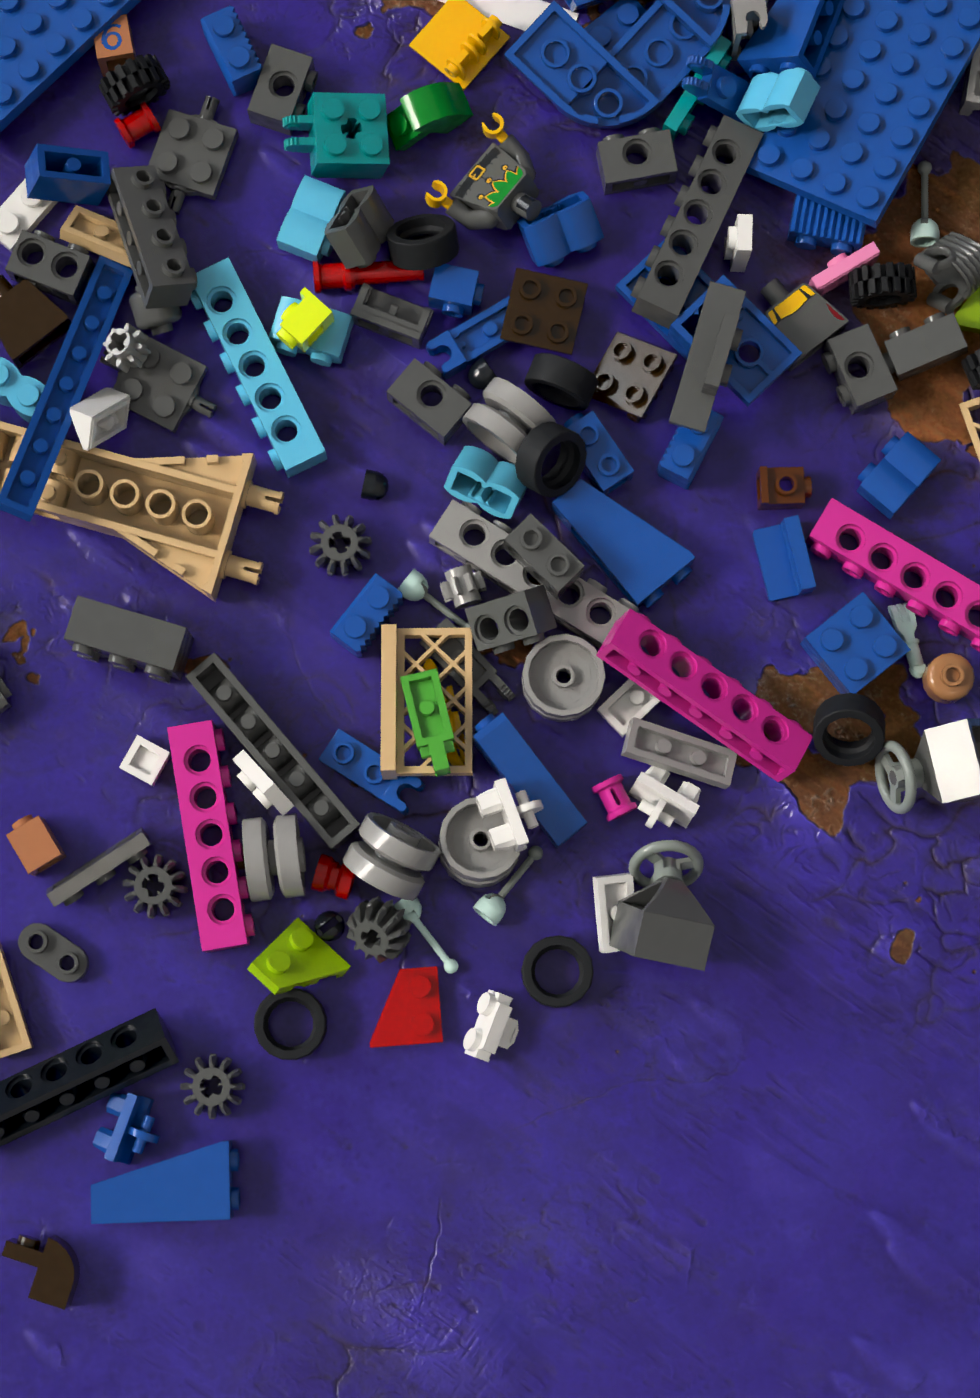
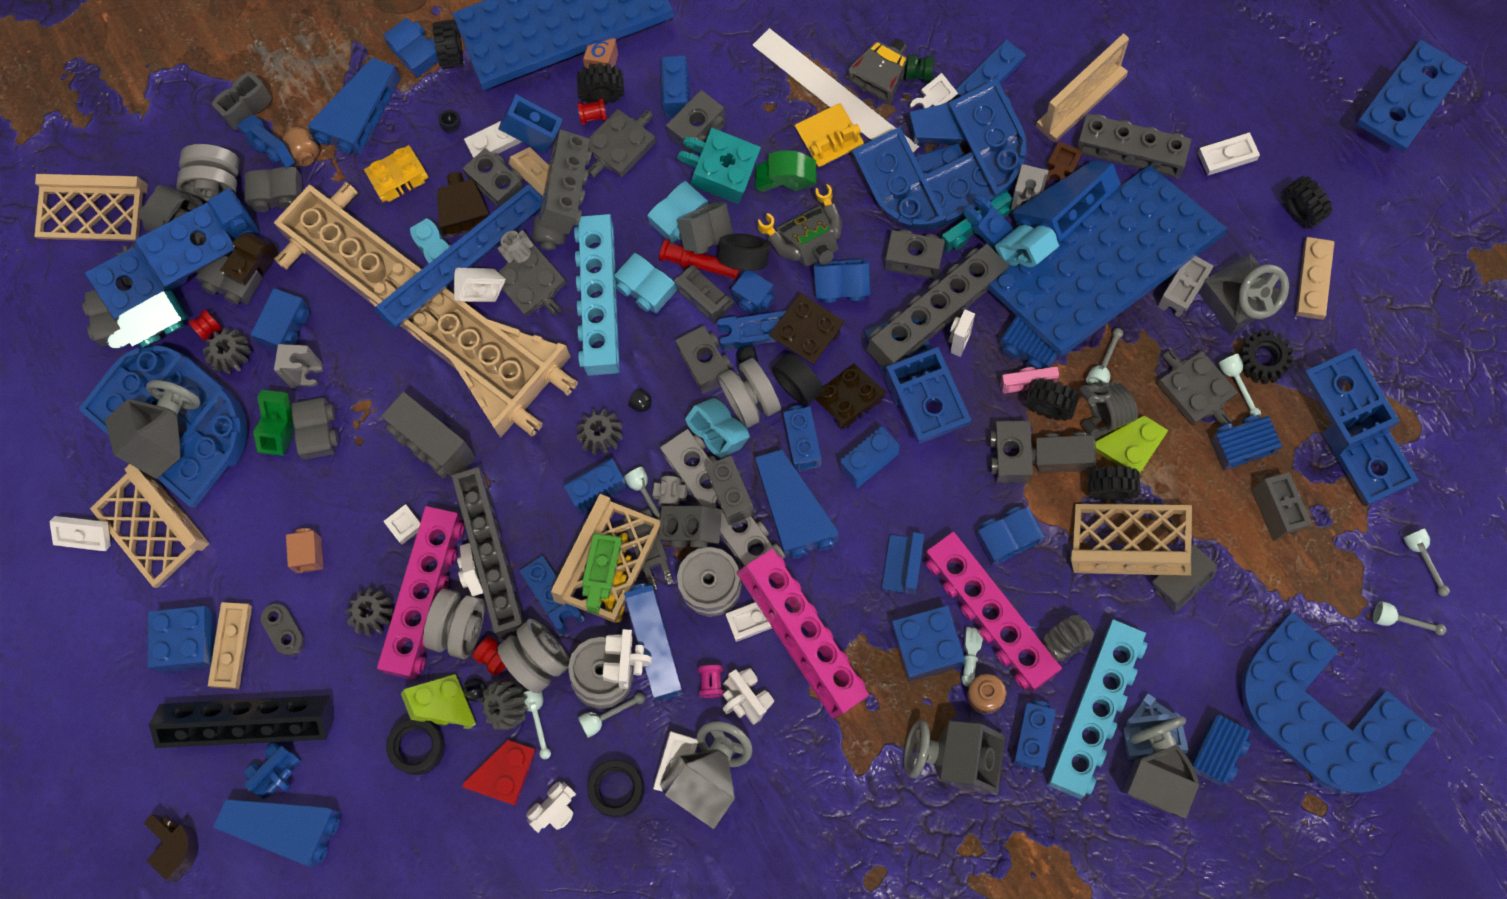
camera: 35 degrees right, 10 degrees down
dark grey plate [46,827,151,907] -> none
dark grey gear [180,1054,246,1119] -> none
neon yellow brick [276,287,334,353] -> none
black tyre [515,422,587,498] -> none
light grey plate [621,717,737,789] -> none
dark grey bracket [668,281,746,433] -> none
reddish brown brick [756,466,812,510] -> none
dark grey torso [760,278,849,372] -> none
black tyre [813,693,885,767] -> none

